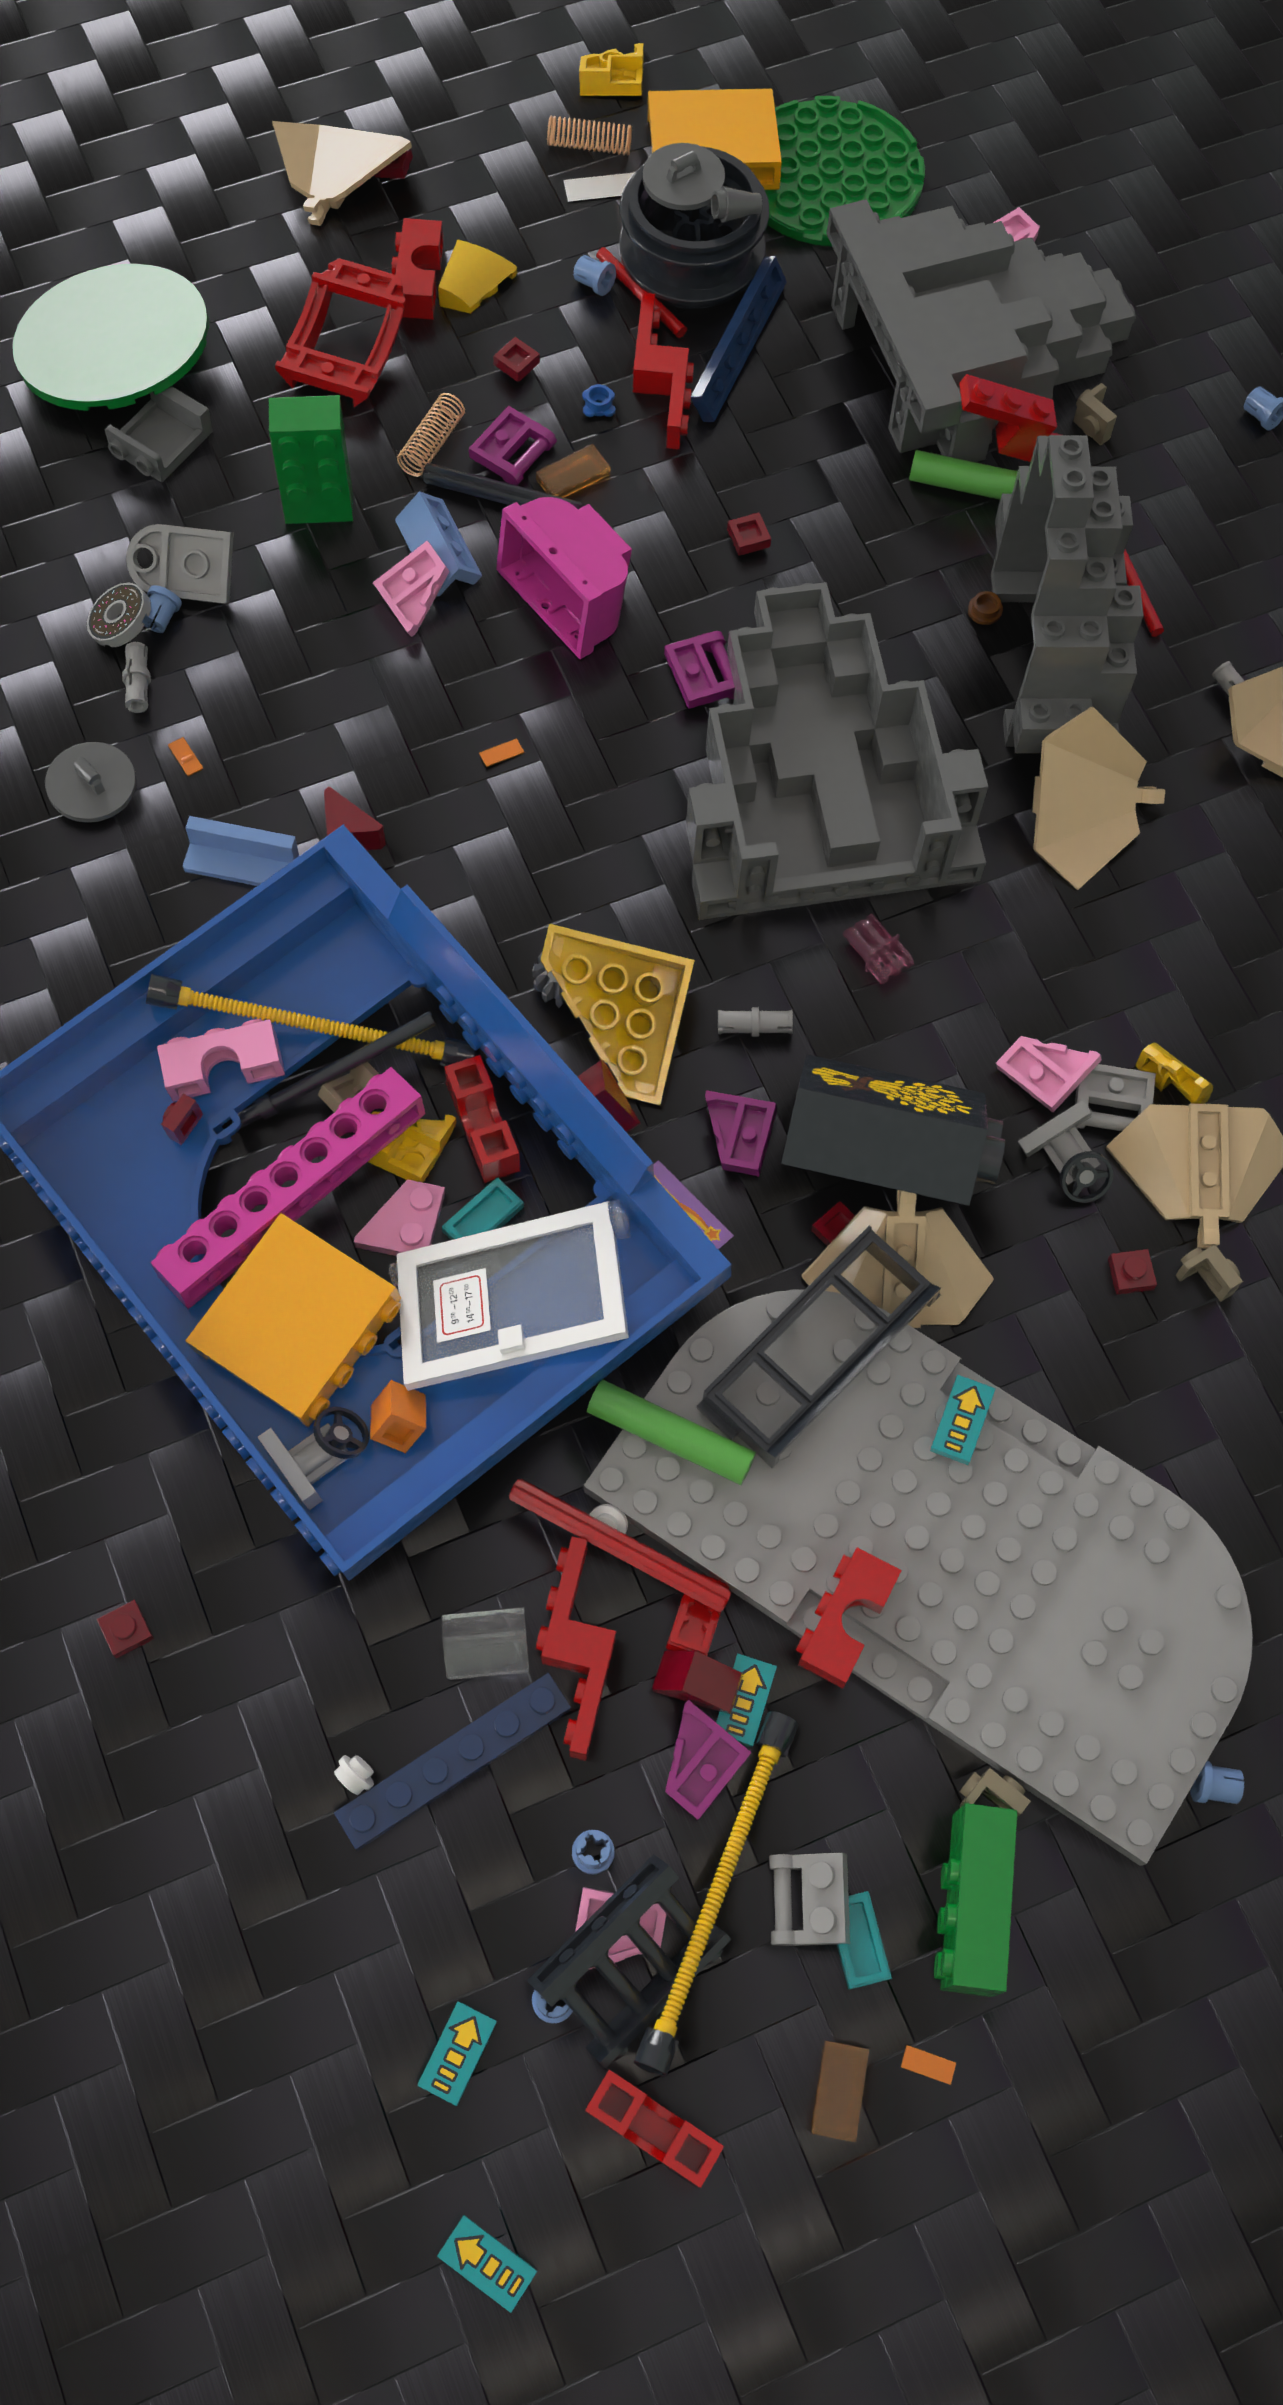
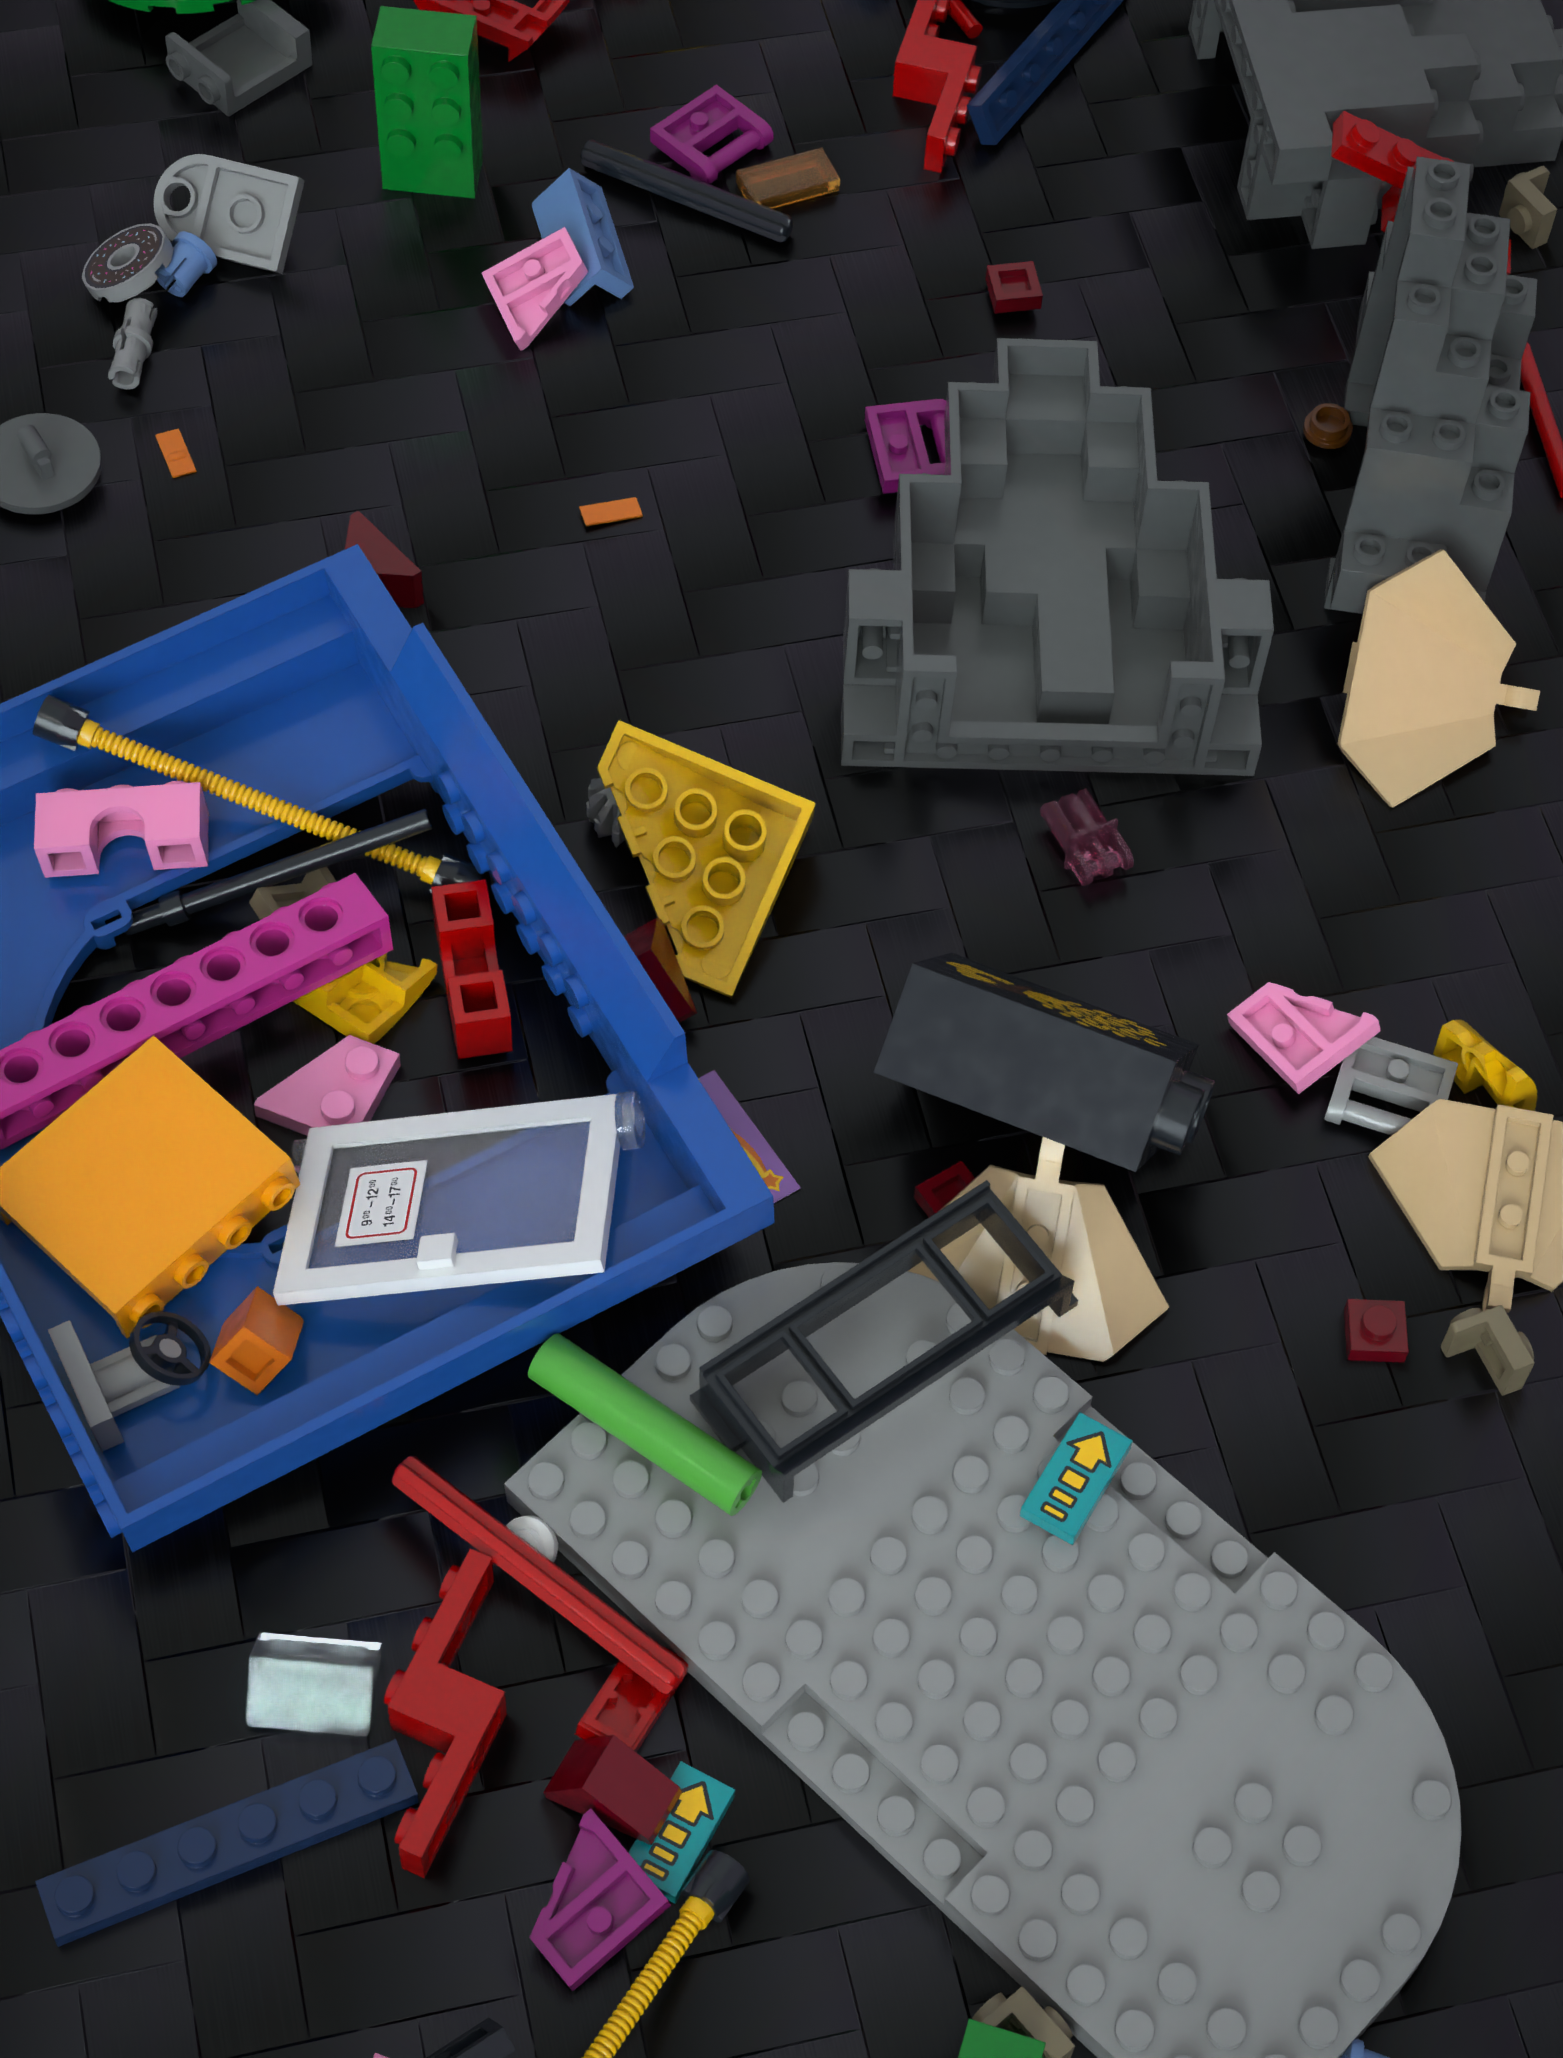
camera: 10 degrees right, 10 degrees down
dark red plate [161,1093,203,1145] -> none
medium blue panel [183,816,299,886] -> none
white plate [334,1755,374,1795] -> none
light nougat piece [397,393,465,477] -> none
teal tile [442,1177,524,1257] -> none
dark red plate [493,337,540,382] -> none
dark pink container [496,497,632,659] -> none
medium blue bush [572,1830,614,1875] -> none
blue plate [582,384,615,417] -> none
magenta wing [705,1090,778,1176] -> none
light grey pin [718,1007,793,1037] -> none
red arch [796,1547,902,1688] -> none
bright green piece [909,450,1018,500] -> none
light grey piece [1018,1100,1114,1203] -> none

